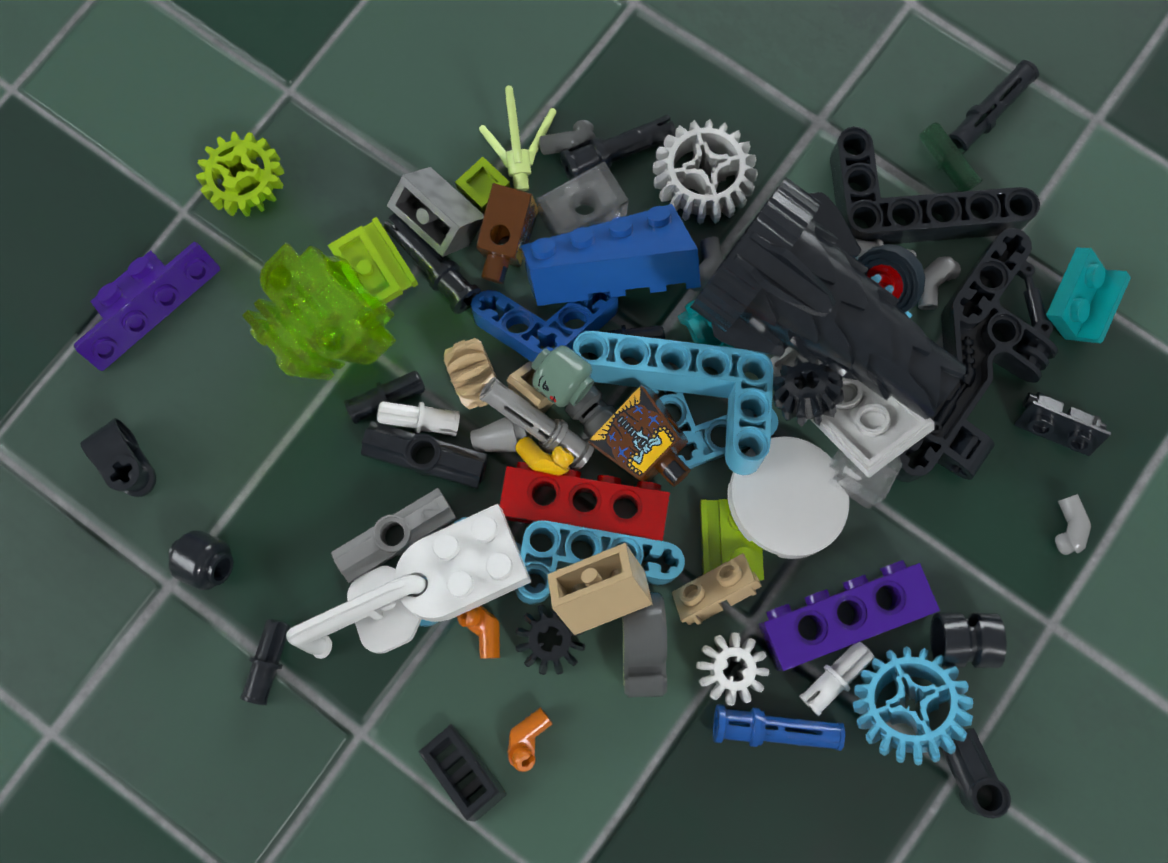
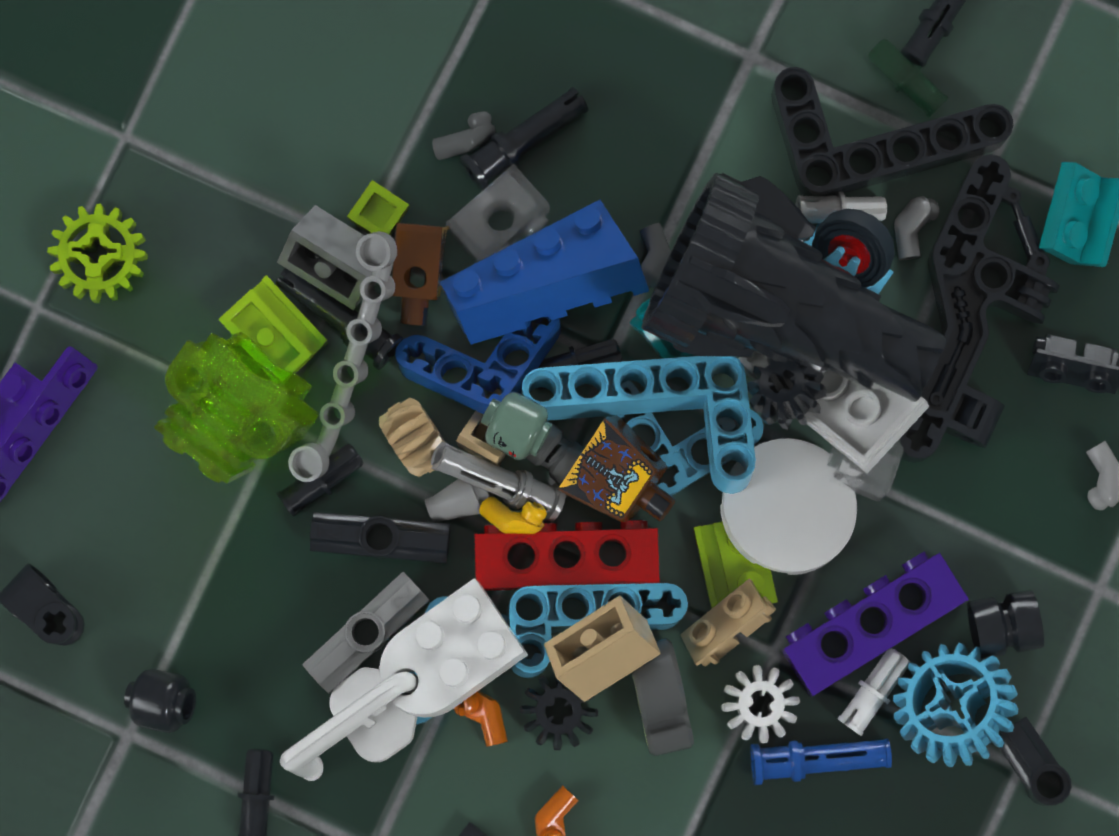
camera: 10 degrees left, 5 degrees up
white axle [377,401,460,437] -> none
yellowish green plant [479,85,556,191] -> none
white gear [653,119,758,225] -> none
none -> light grey bar [288,231,397,482]

